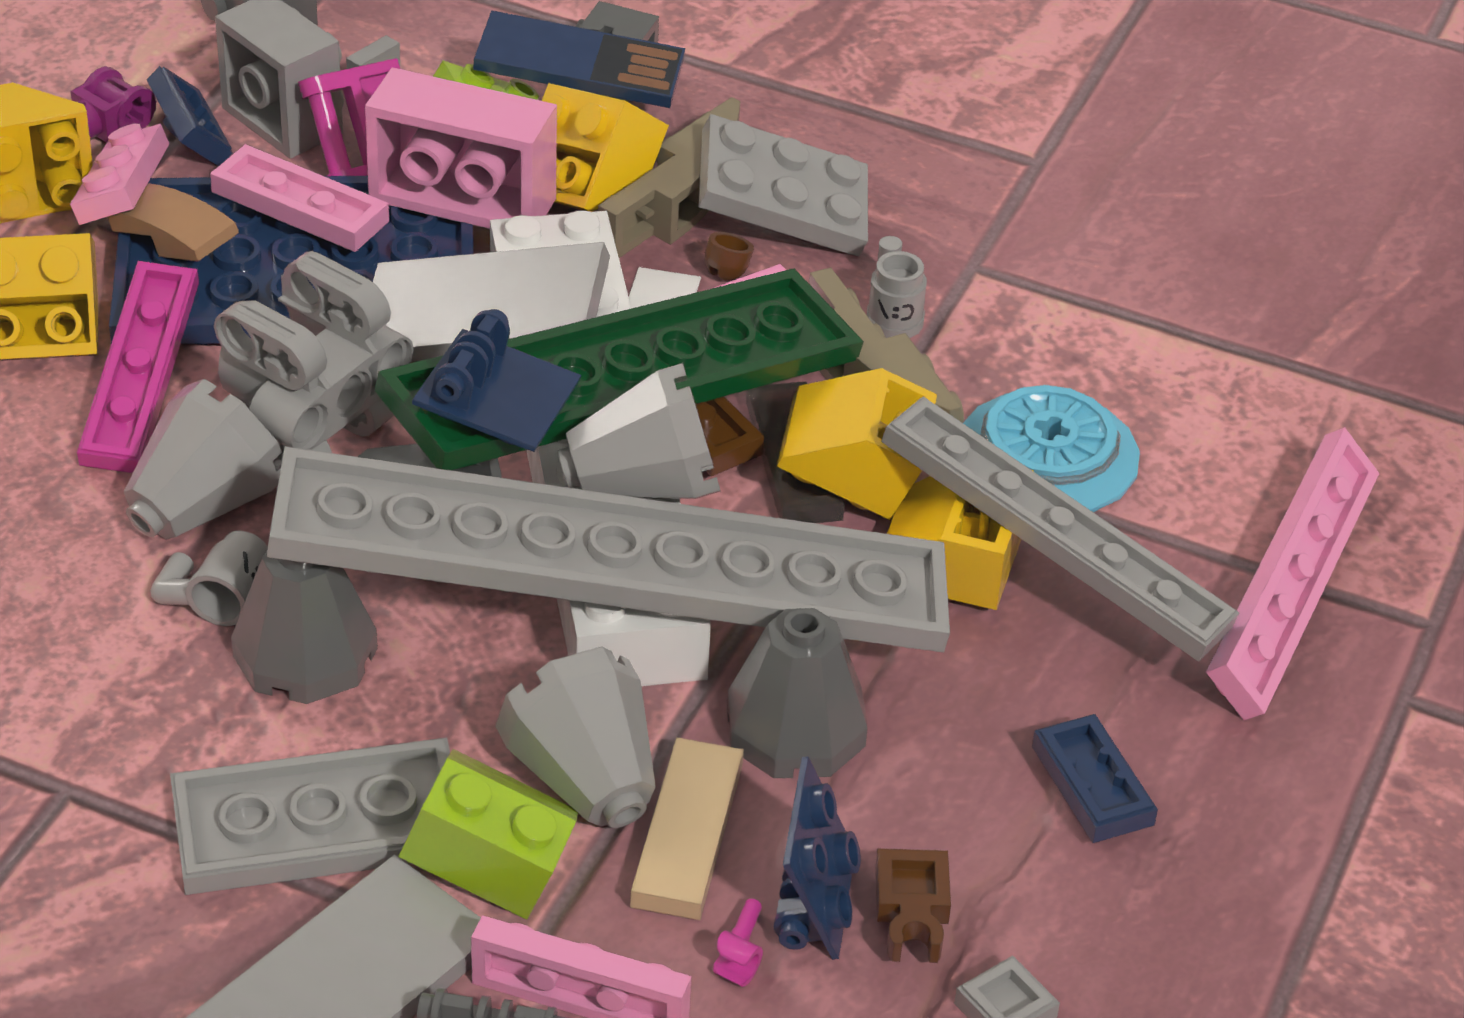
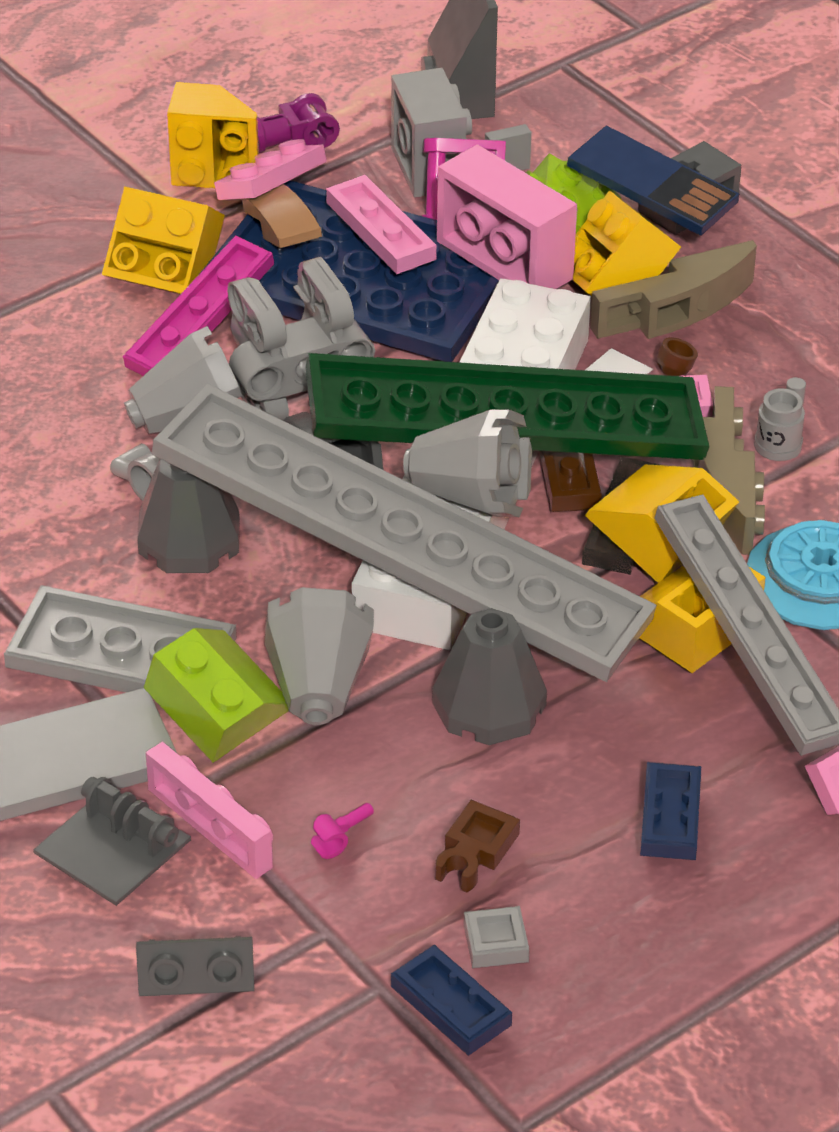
camera: 30 degrees right, 0 degrees up
dark blue plate [147,66,233,166] -> none
tile [373,242,610,362] -> none
dark blue hinge [412,309,581,452] -> none
tan tile [630,737,744,920] -> none
light grey plate [699,114,868,257] -> none
dark blue hinge [773,756,861,960] -> none

